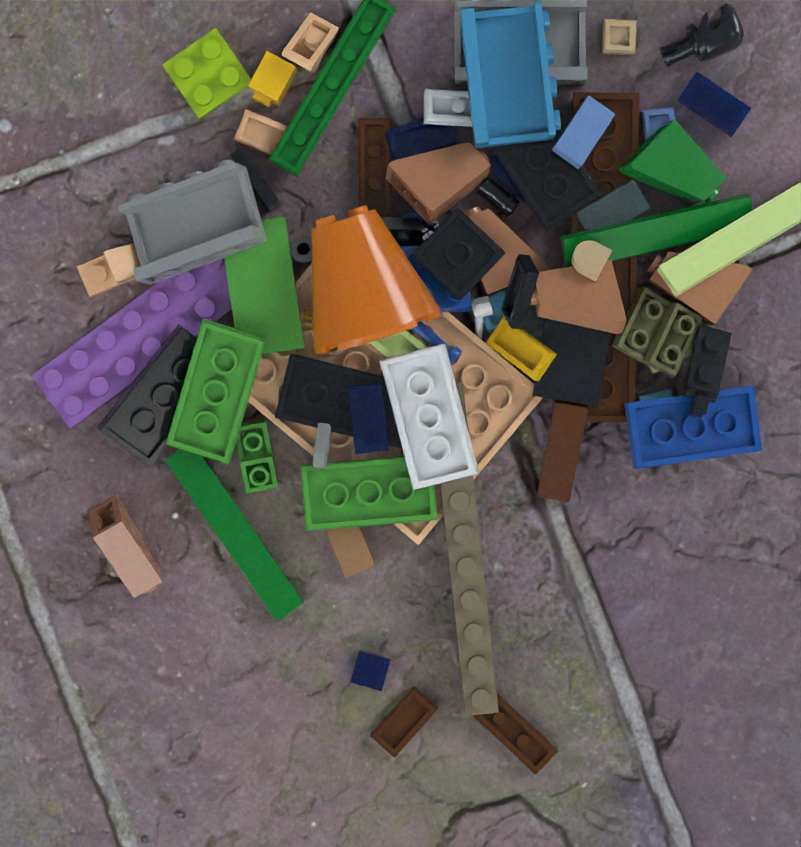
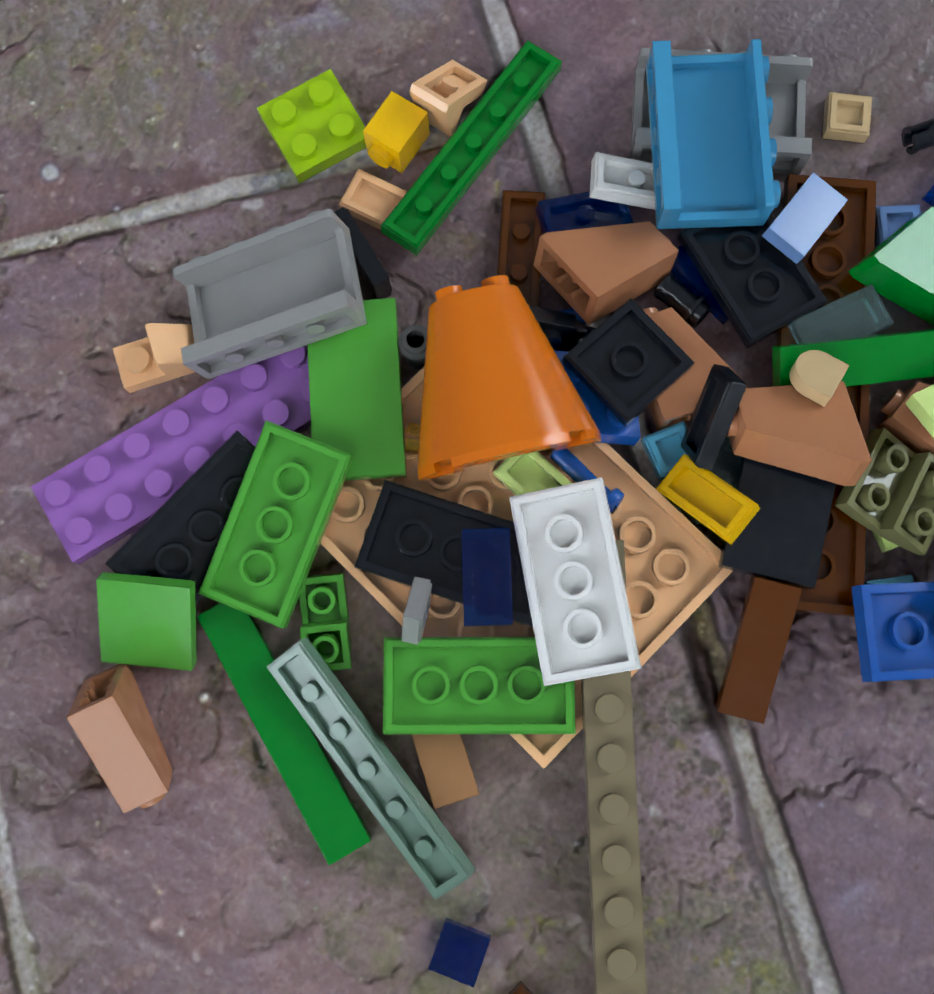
camera: 10 degrees right, 10 degrees down
white hand [471,296,493,340] -> none
none -> bright green tile [96,572,197,671]
none -> sand green tile [267,637,476,900]

